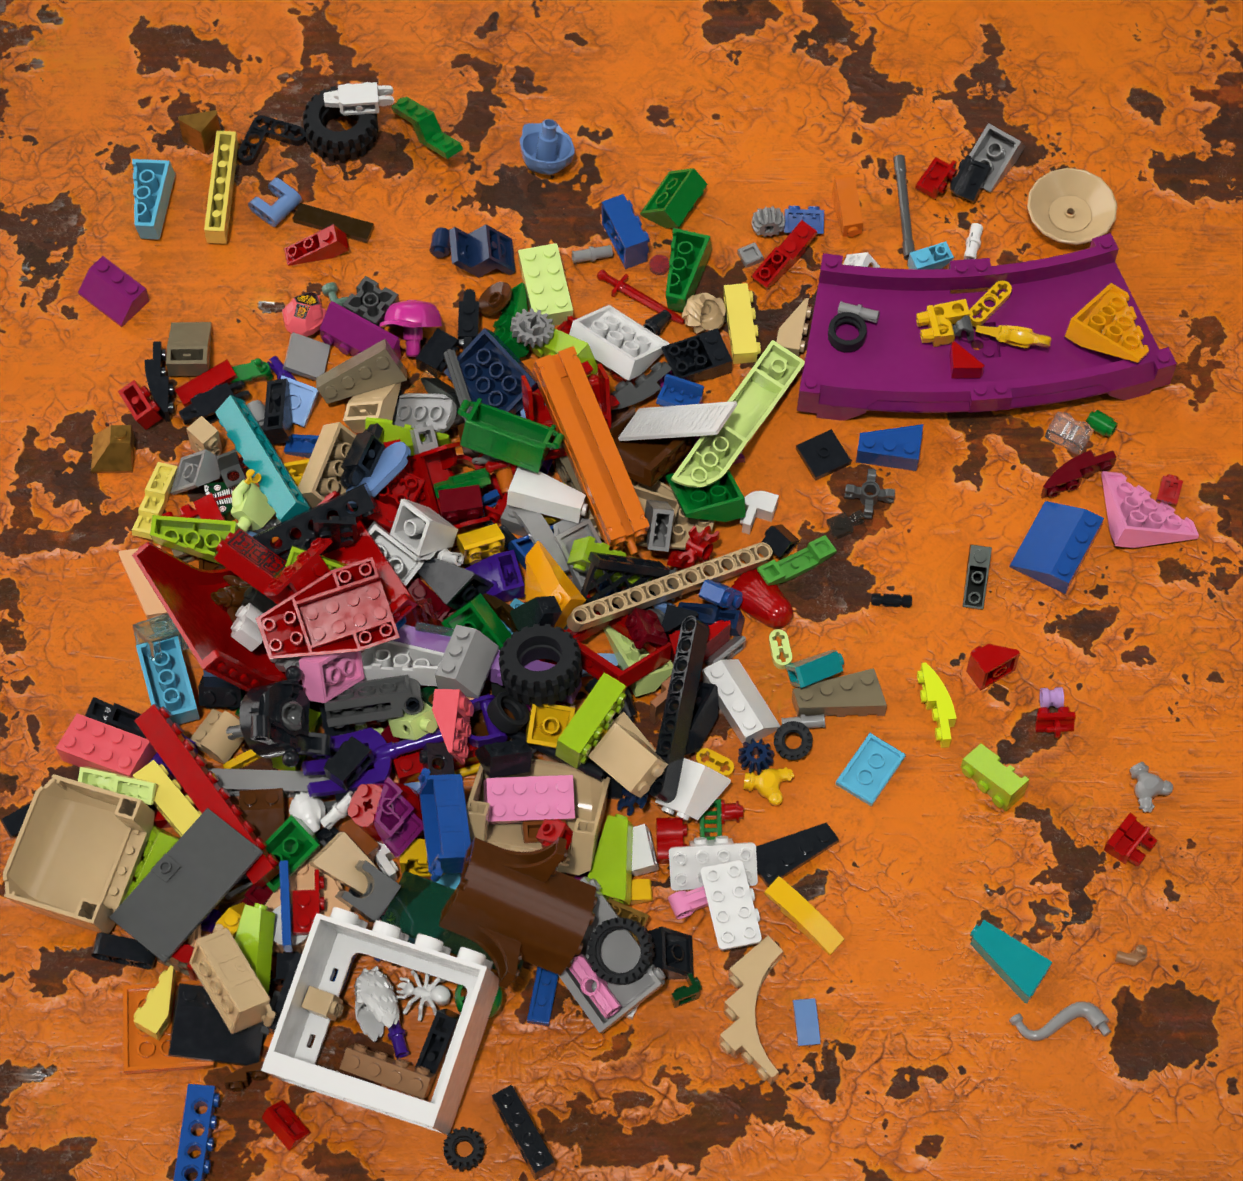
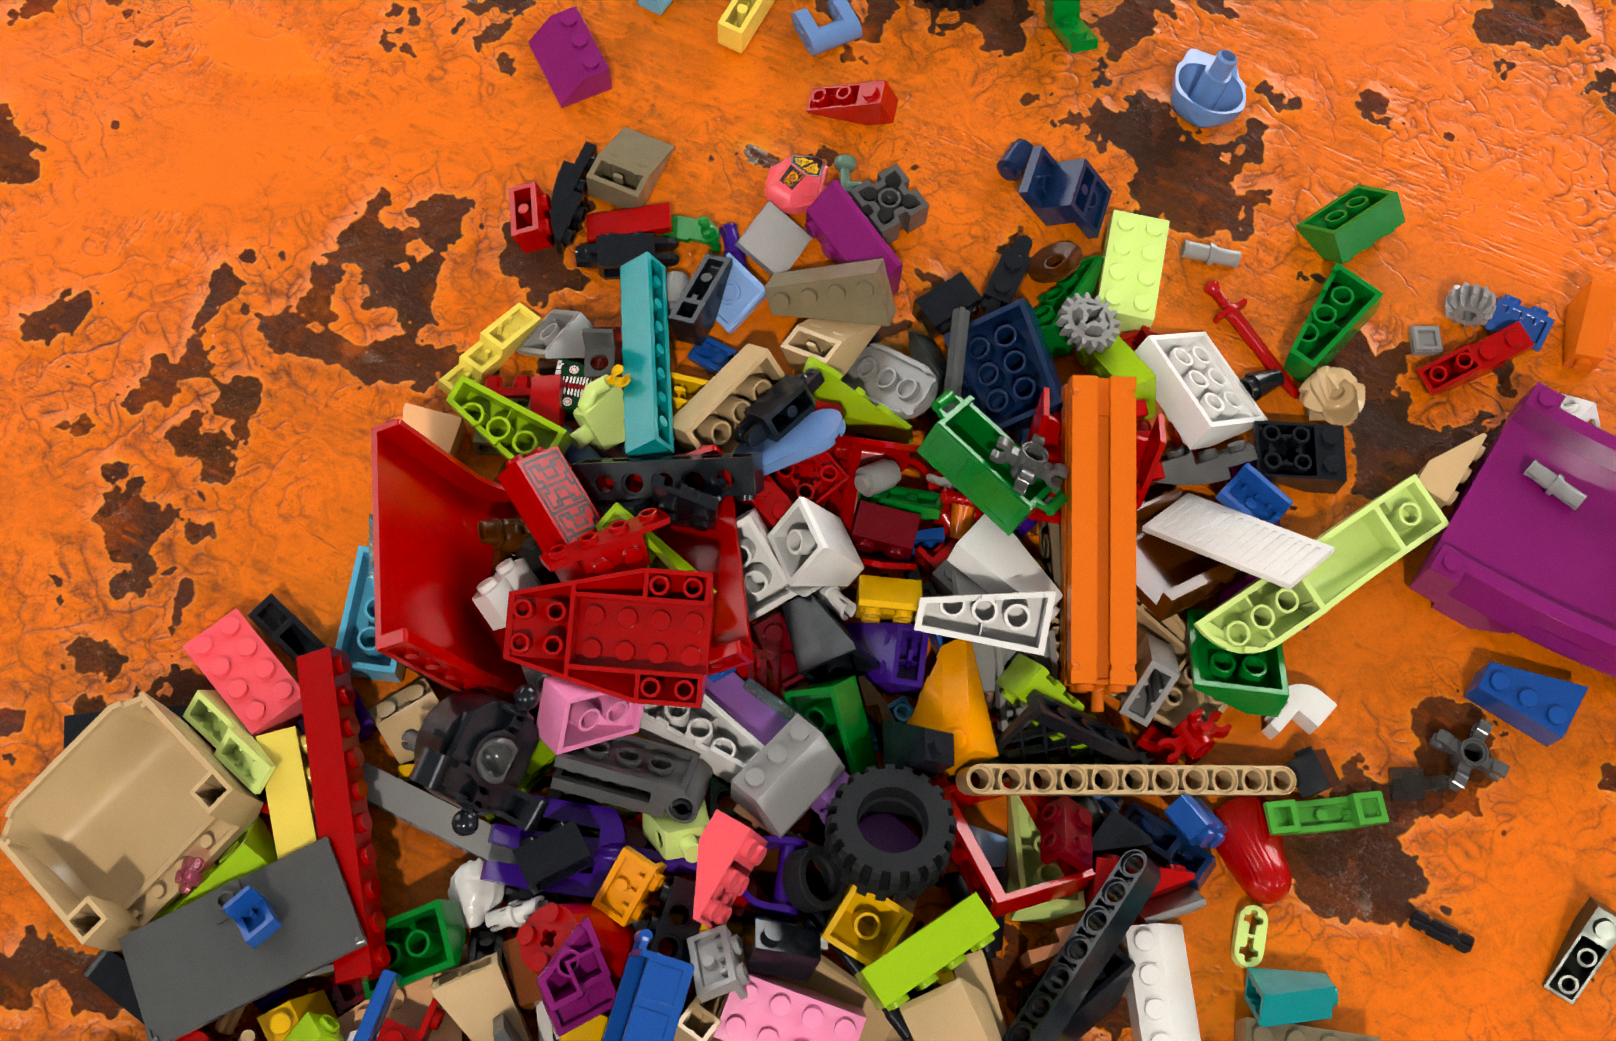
camera: 20 degrees right, 5 degrees up
pearl gold slope [91,425,135,473] -> none
tan brick [186,416,223,456] -> none
reddish brown slope [239,788,286,842] -> none
dark brown tile [293,203,374,243] -> none
dark pink piece [380,300,442,357] -> none
light grey brick [410,422,438,454] -> none
blue brick [602,194,650,269] -> none
clear pink tile [649,255,669,275] -> none
light yellow brick [723,283,761,364] -> none
black plate [796,429,851,481] -> none
black tyre [828,312,867,352] -> none
none -> clear pink plant [175,855,204,894]
none -> blue bracket [222,885,282,949]
none -> light orange bracket [591,845,667,927]
none -> light grey bracket [687,924,750,1003]
none -> light grey brick [854,459,901,497]
none -> white wedge [913,591,1056,656]
none -> dark grey pin [989,433,1069,495]

